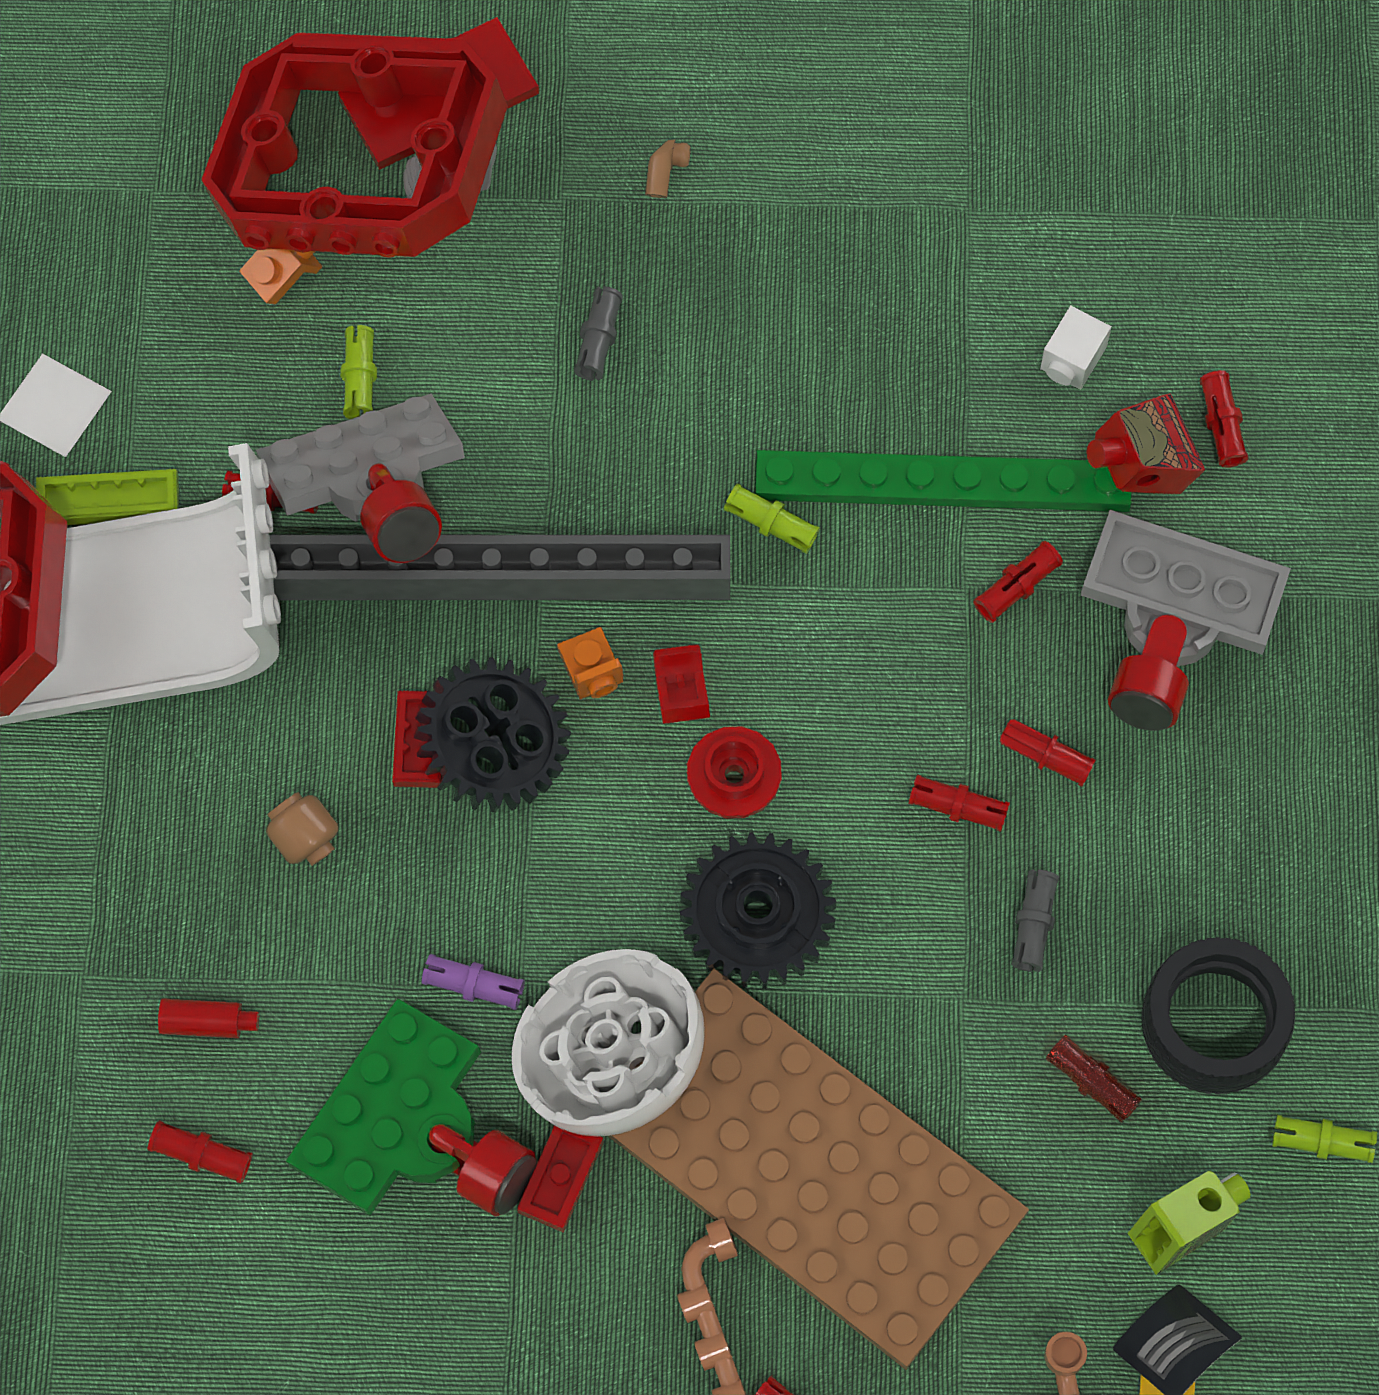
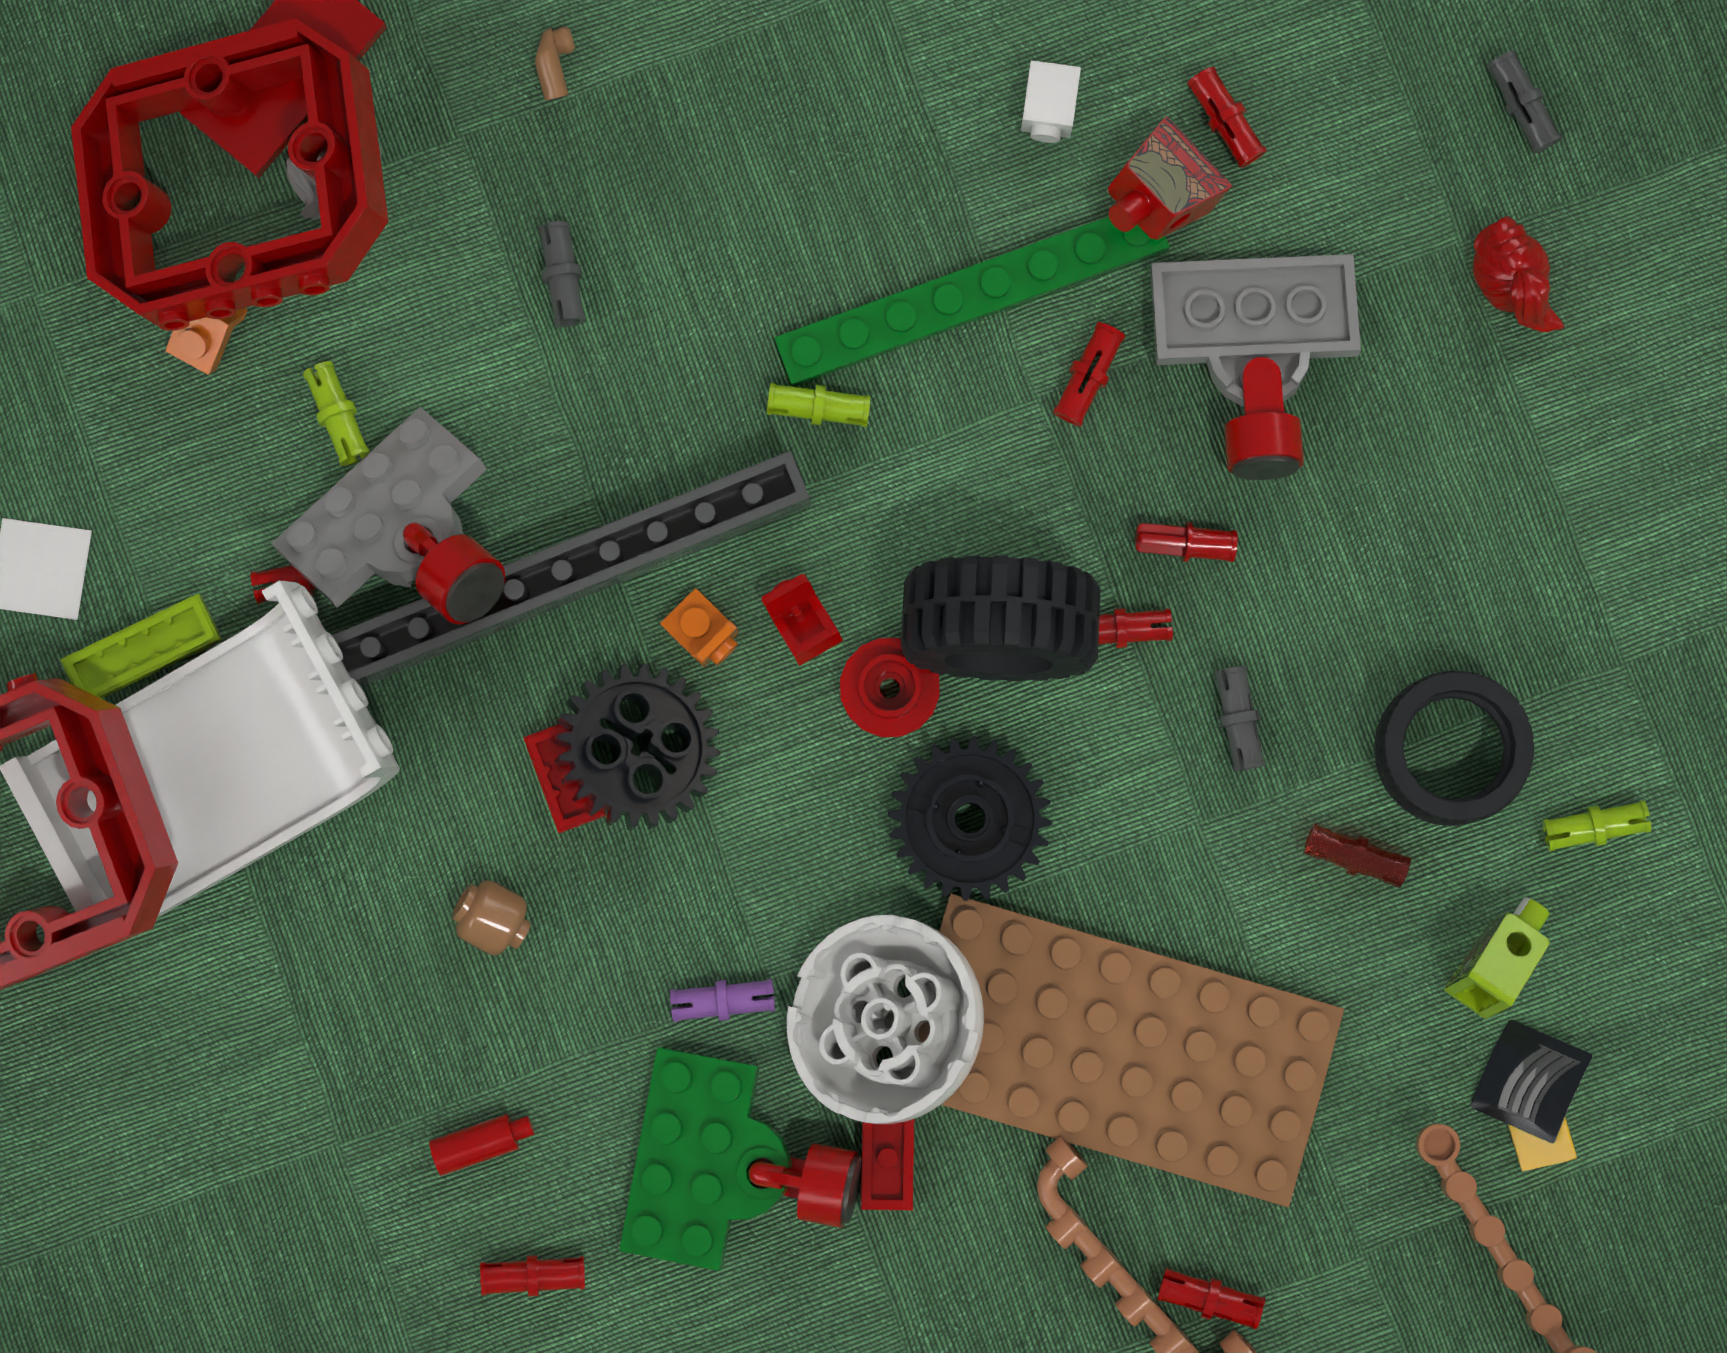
camera: 20 degrees left, 15 degrees up
none -> black tyre [901,555,1101,682]

